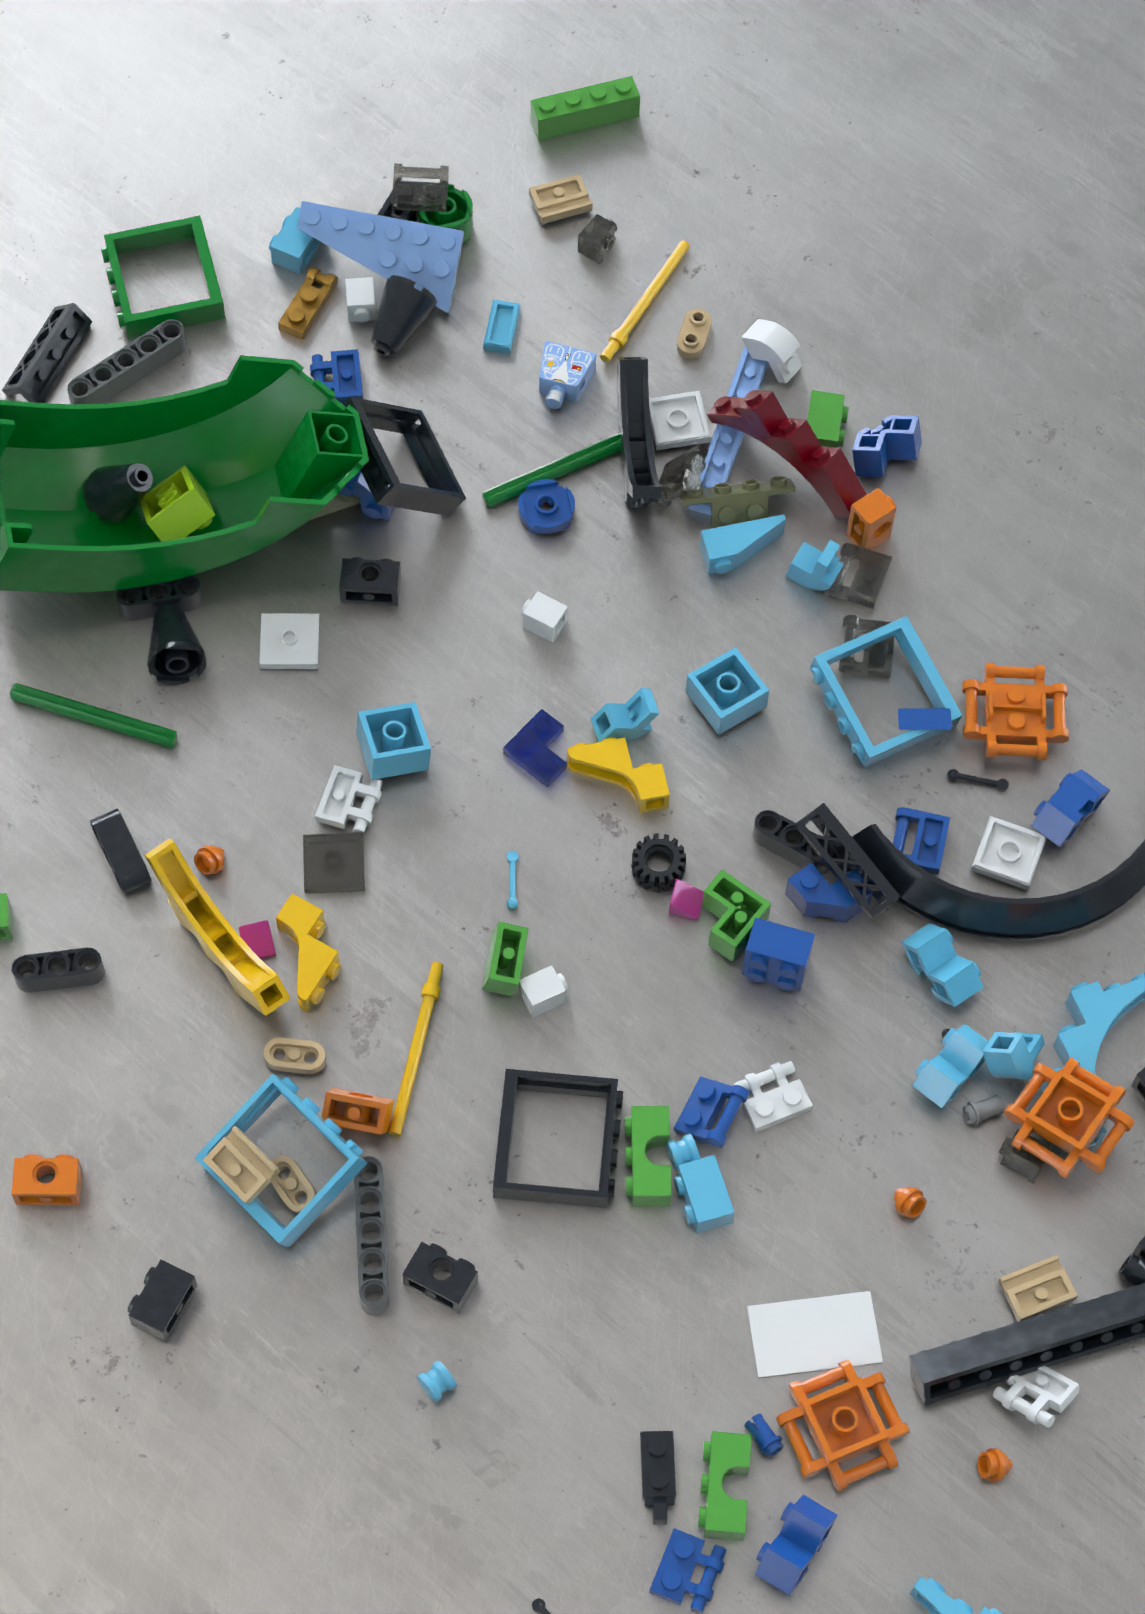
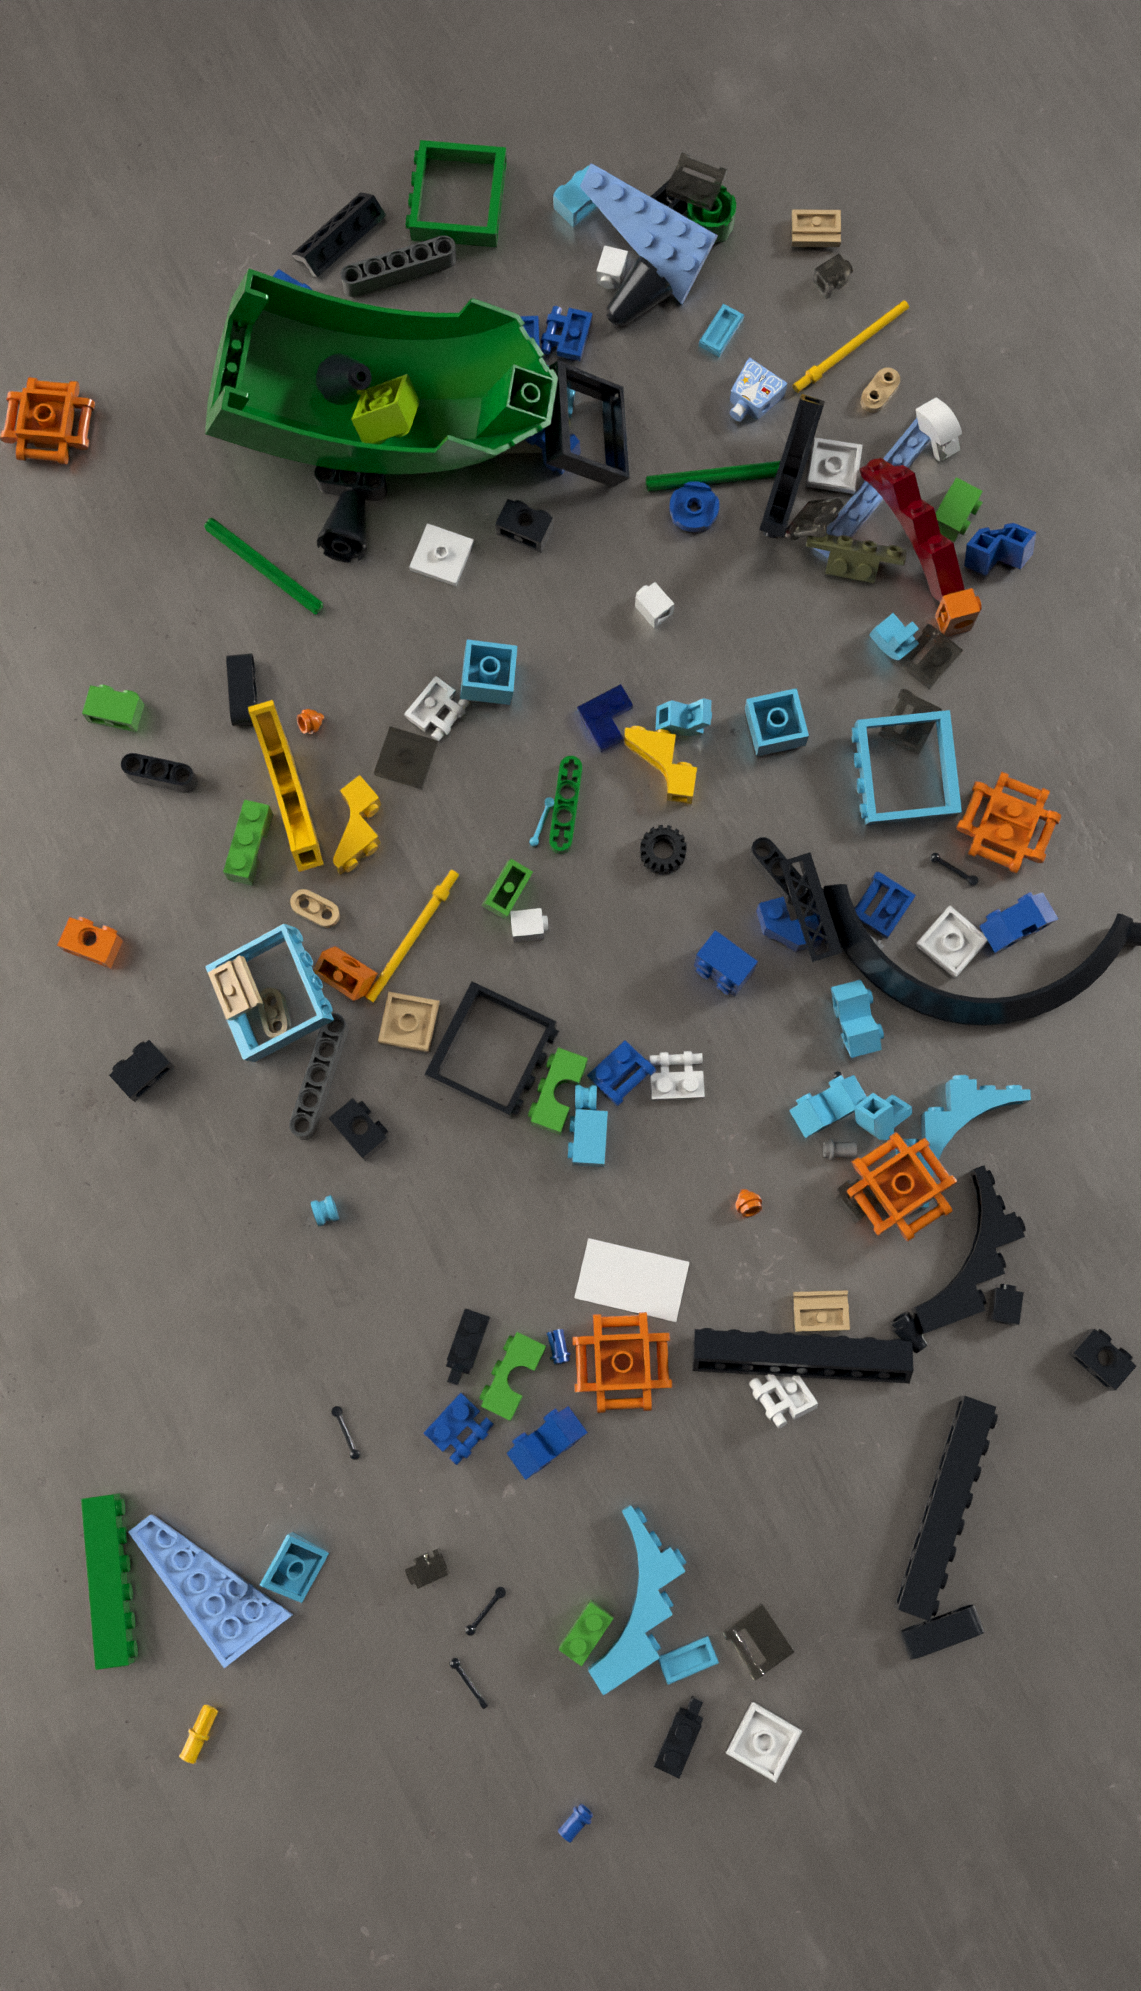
camera: 25 degrees right, 15 degrees up
dark pink slope [239,920,276,959] -> none
pearl gold plate [278,266,338,339] -> none
bright green brick [530,76,640,141] -> none
dark pink slope [669,879,704,920] -> none
medium azure slope [699,514,786,574] -> none
bright green brick [702,870,771,962] -> none
blue sticker [898,708,952,730] -> none
orange plate [977,1448,1013,1482] -> none
none -> bright green arch [223,799,274,886]
none -> tan plate [378,992,440,1053]
none -> green beam [549,756,582,854]

